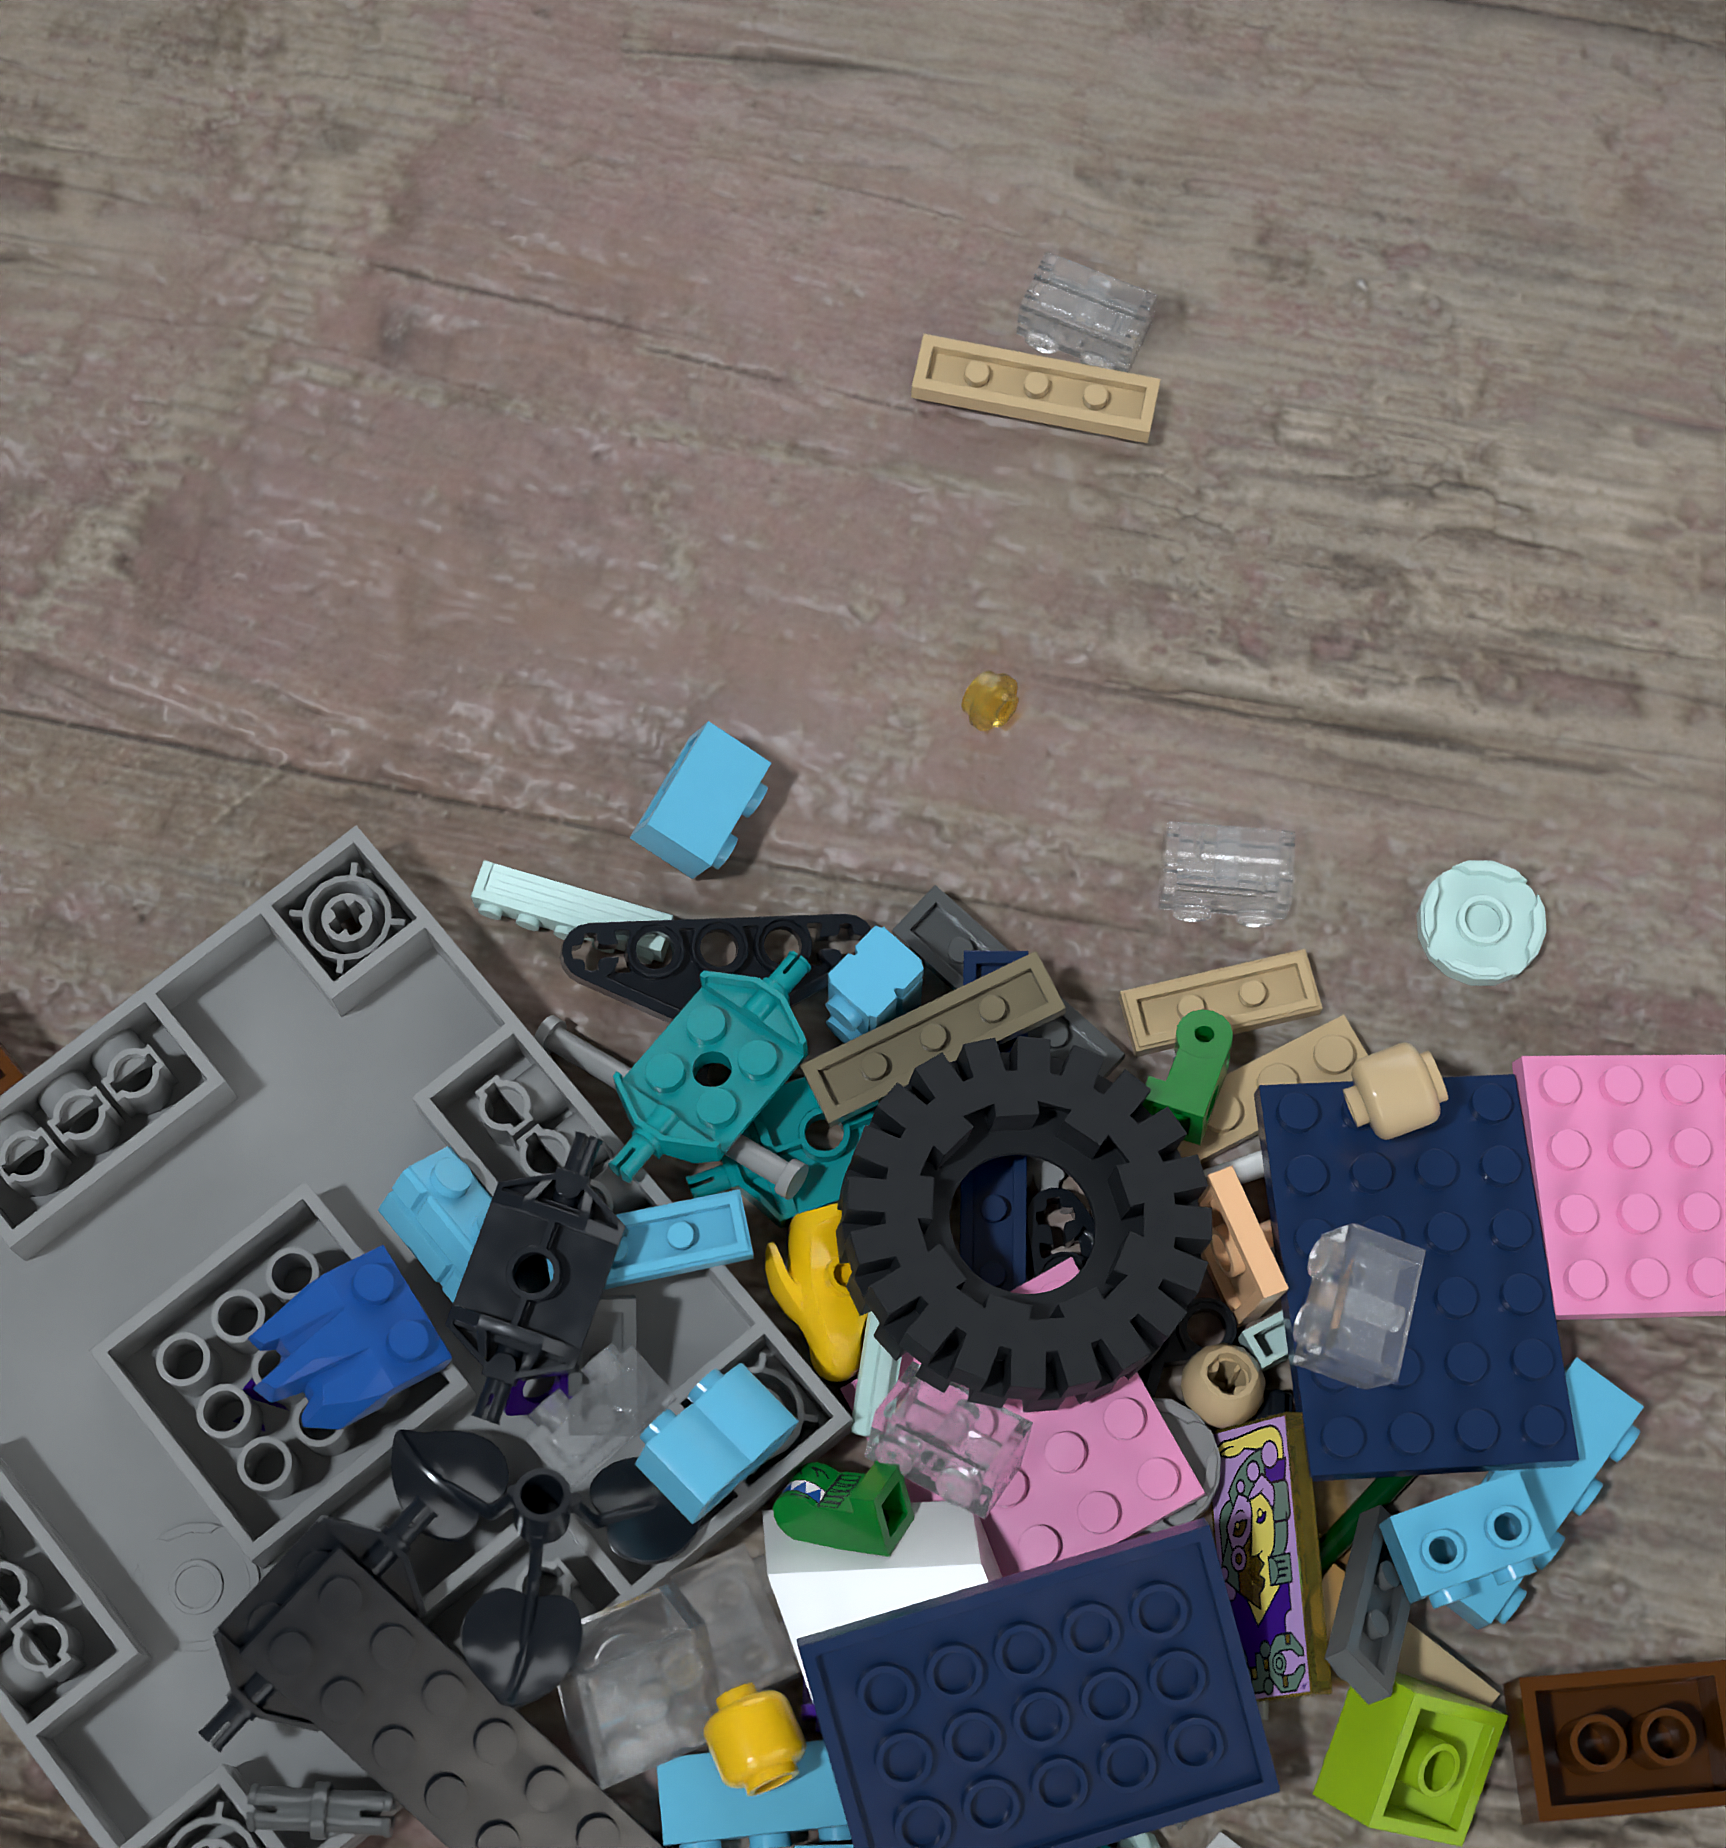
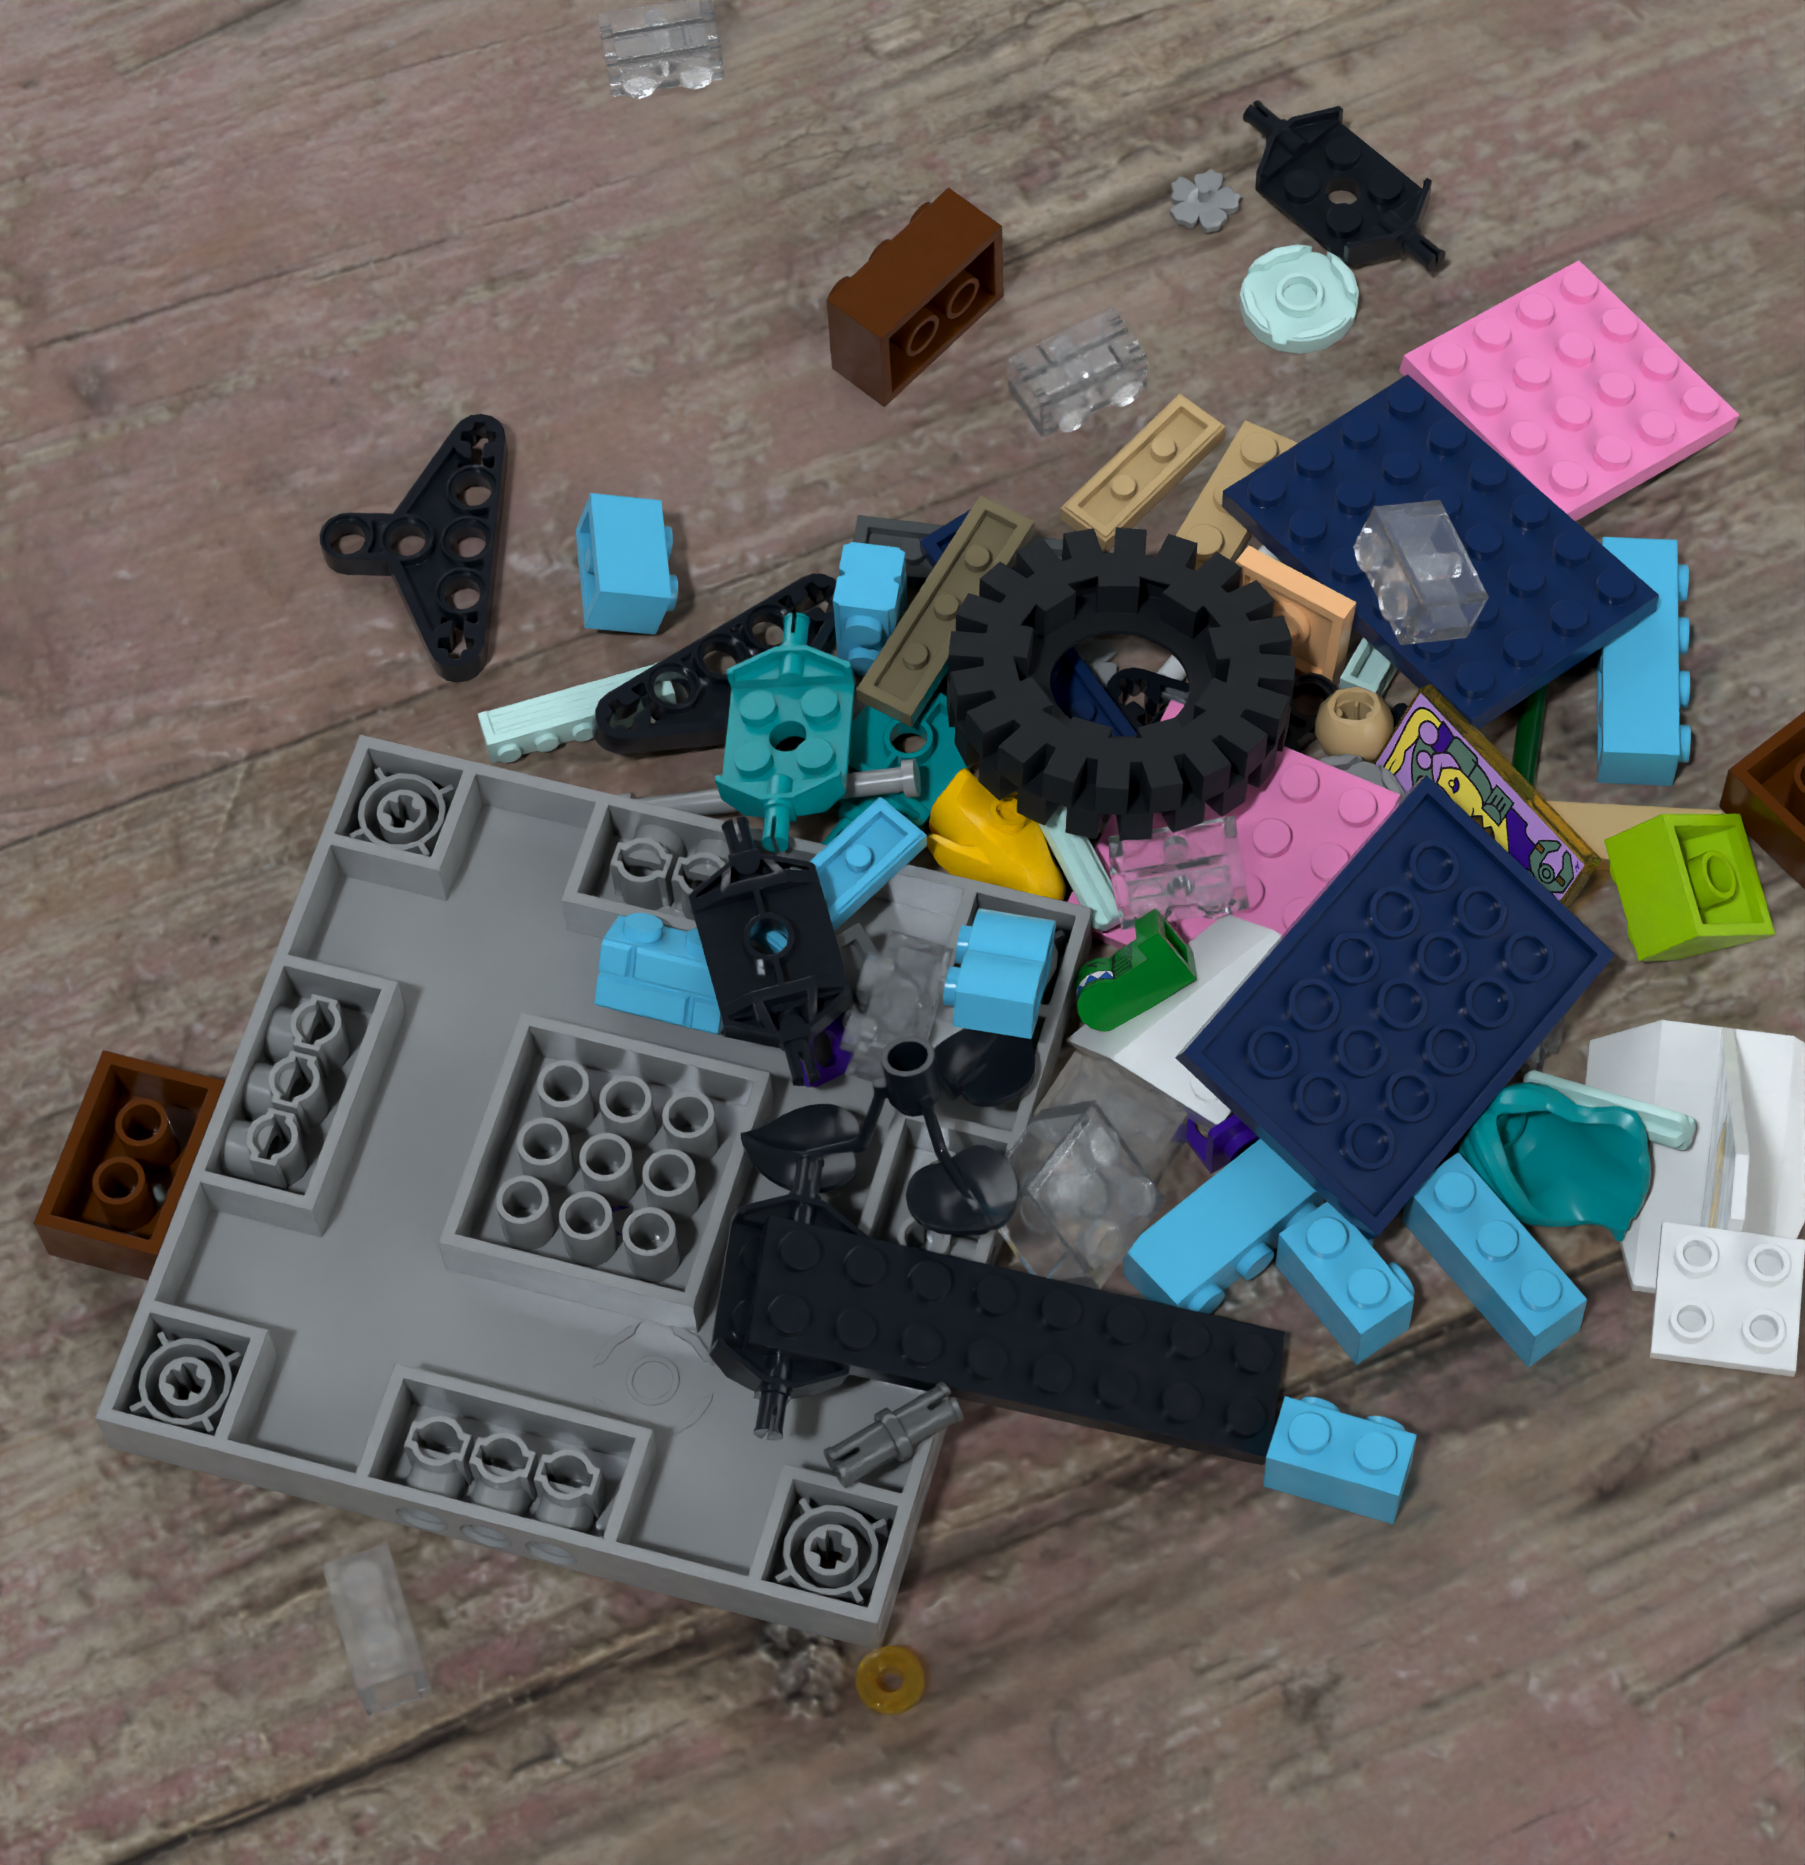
camera: 30 degrees left, 10 degrees down
blue plate [248,1245,453,1430] -> none
yellow head [703,1683,806,1797] -> none
tan plate [911,334,1161,443] -> none
clear yellow plate [961,670,1019,731] -> none
green leg [1142,1009,1233,1146] -> none
dark grey plate [1325,1504,1411,1705] -> none
tan head [1343,1043,1448,1140] -> none
medium azure brick [1379,1471,1551,1609] -> none
none -> black beam [319,414,508,683]
none -> reddish brown brick [826,187,1004,407]
none -> light grey plant [1170,169,1240,233]
none -> black plate [1243,100,1446,272]

